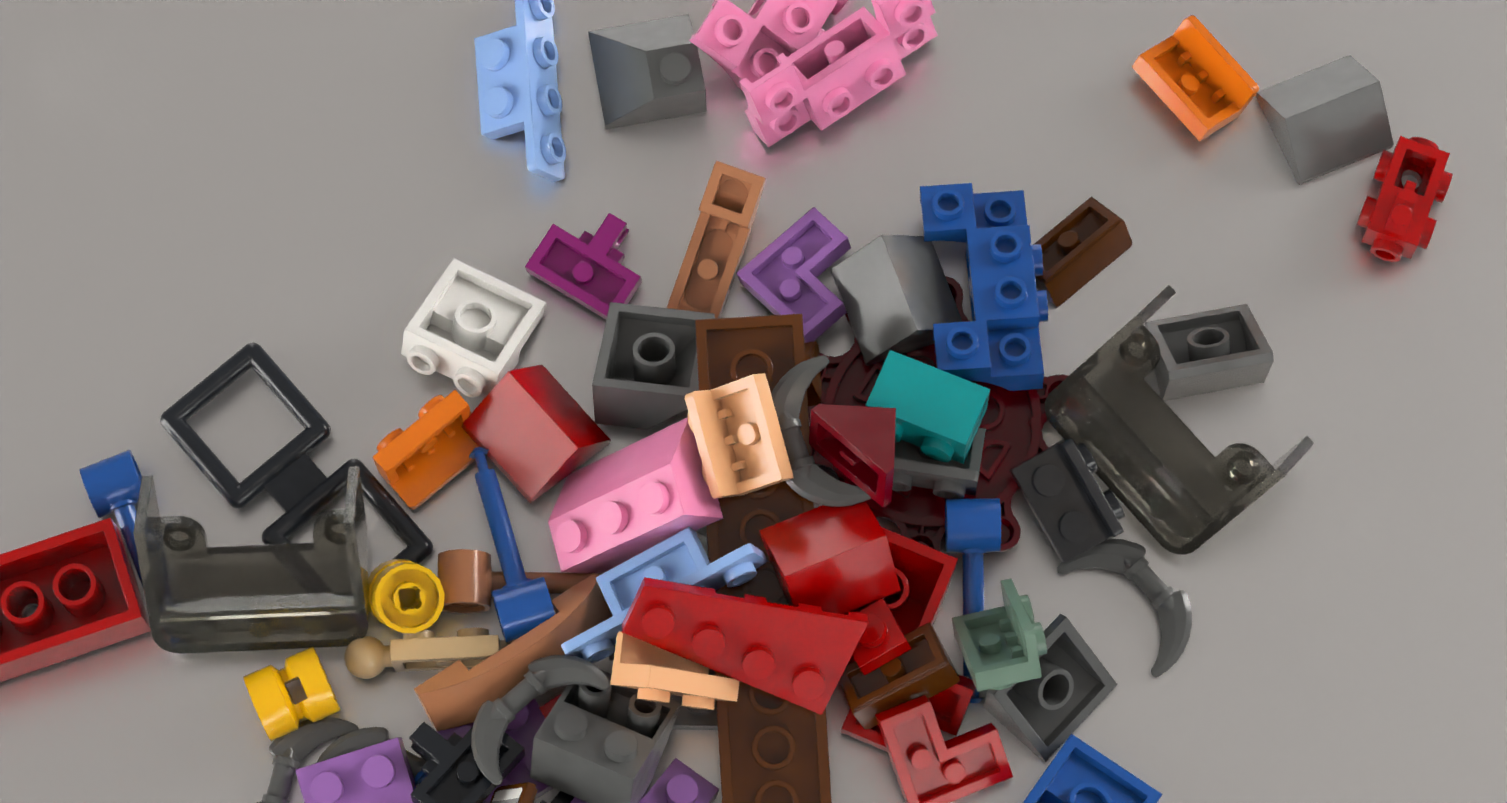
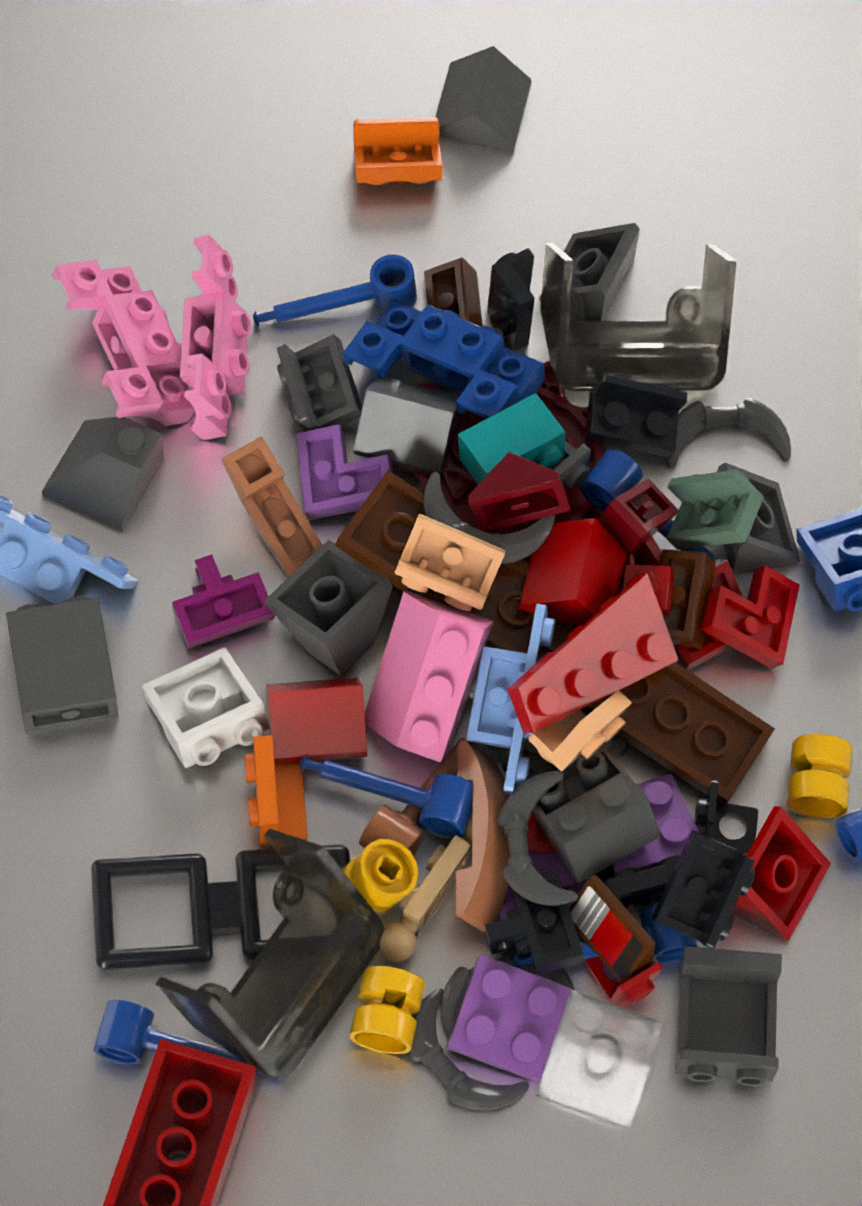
camera: 60 degrees left, 10 degrees down
red brick [1356,136,1453,262] -> none
none -> dark grey panel [6,596,119,732]
none -> blue piece [253,254,417,327]
none -> dark grey bracket [277,334,362,430]
none -> black bracket [487,248,535,351]
none -> dark red slope [598,478,680,557]

